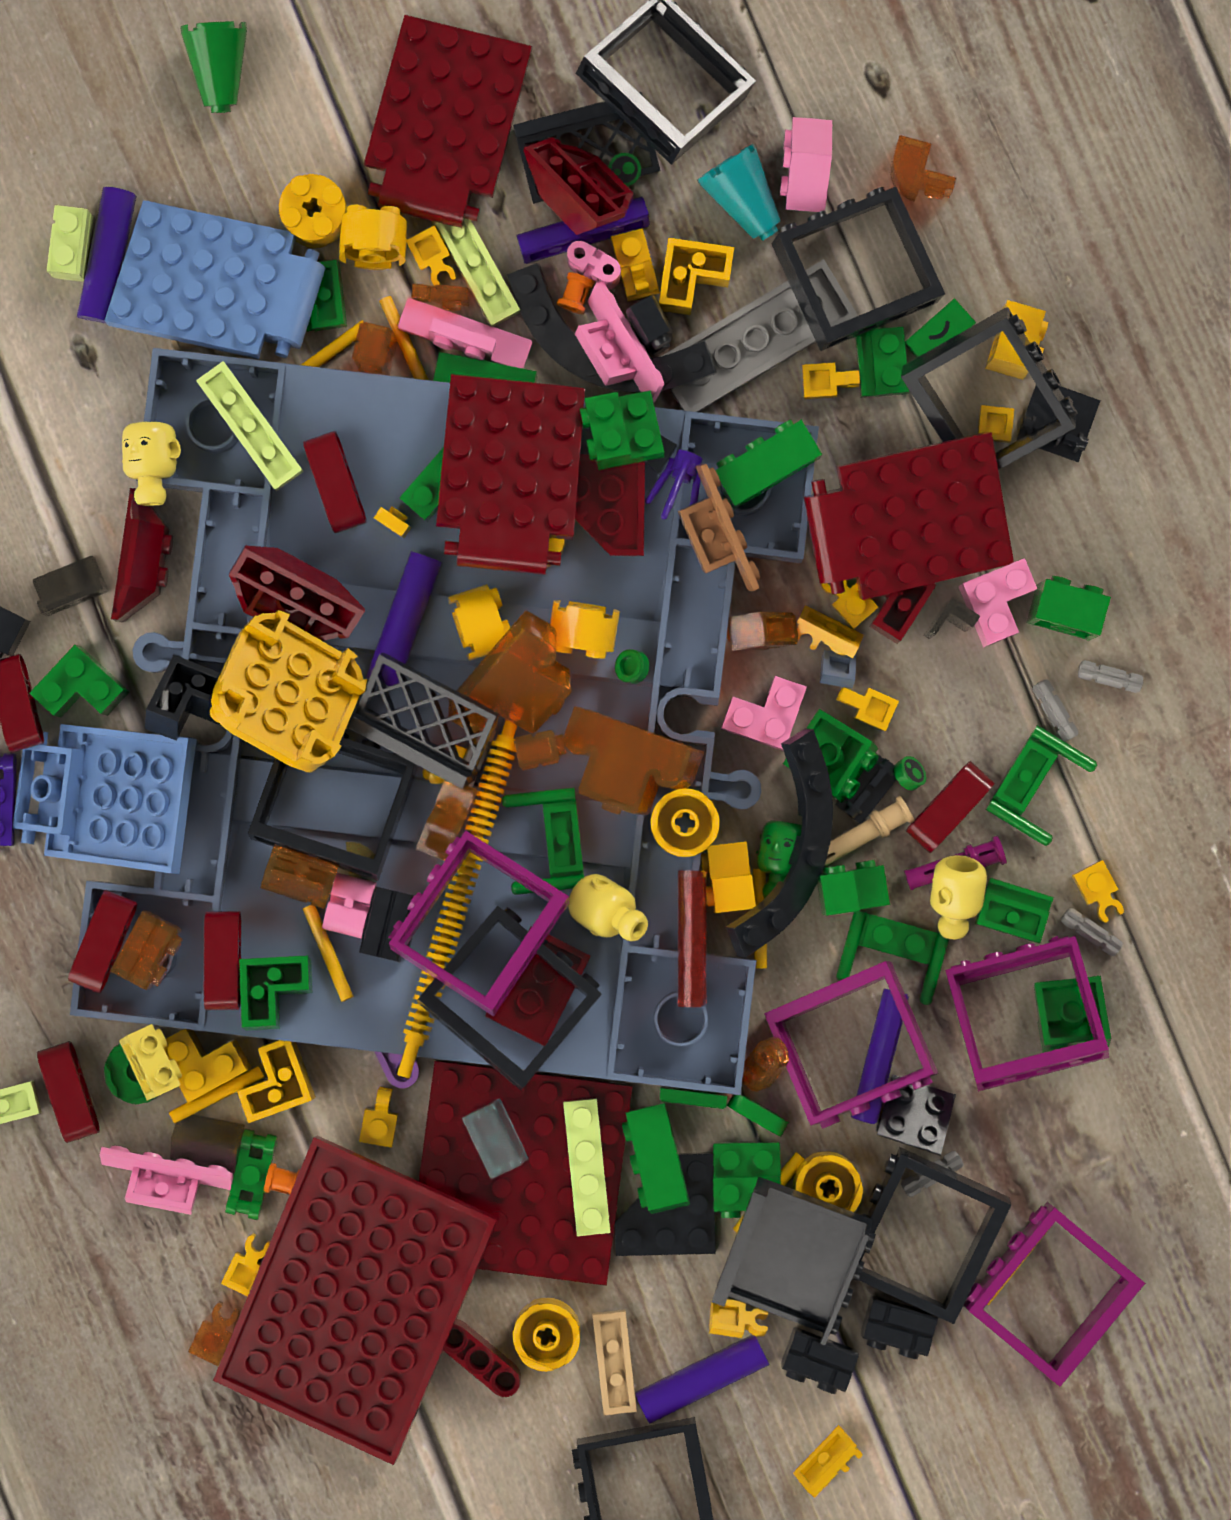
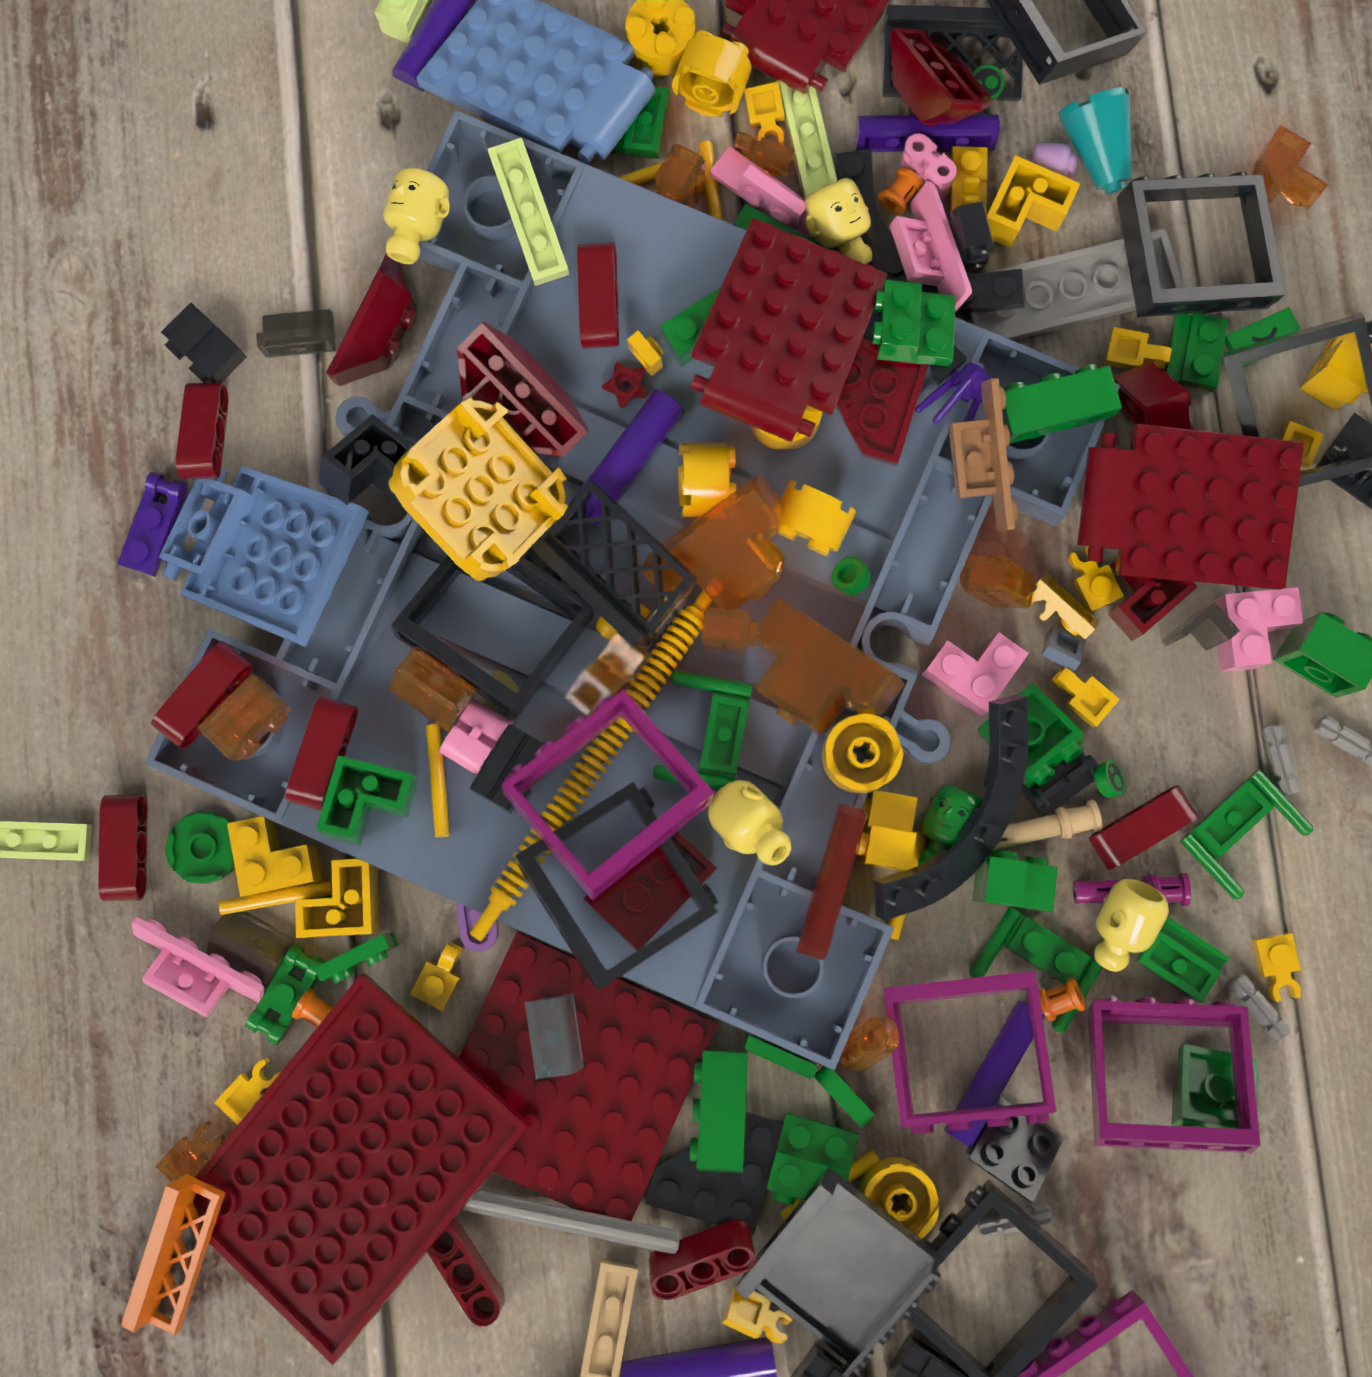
camera: 20 degrees right, 5 degrees down
green brick [29,644,130,718] -> none
light yellow plate [119,1024,182,1101] -> none
yellow brick [513,1298,581,1372] -> none
yellowish green plate [563,1098,610,1236] -> none
bright pink brick [780,117,832,212] -> none
none -> orange fence [121,1174,225,1335]
none -> green plate [314,932,399,984]
none -> light grey axle [462,1190,680,1254]
none -> dark red plate [602,362,648,408]
none -> dark red beam [649,1220,756,1300]
none -> light yellow piece [805,178,872,264]
none -> lavender head [1025,142,1077,180]
none -> orange bush [1038,977,1086,1022]
none -> dark red brick [1113,361,1194,430]

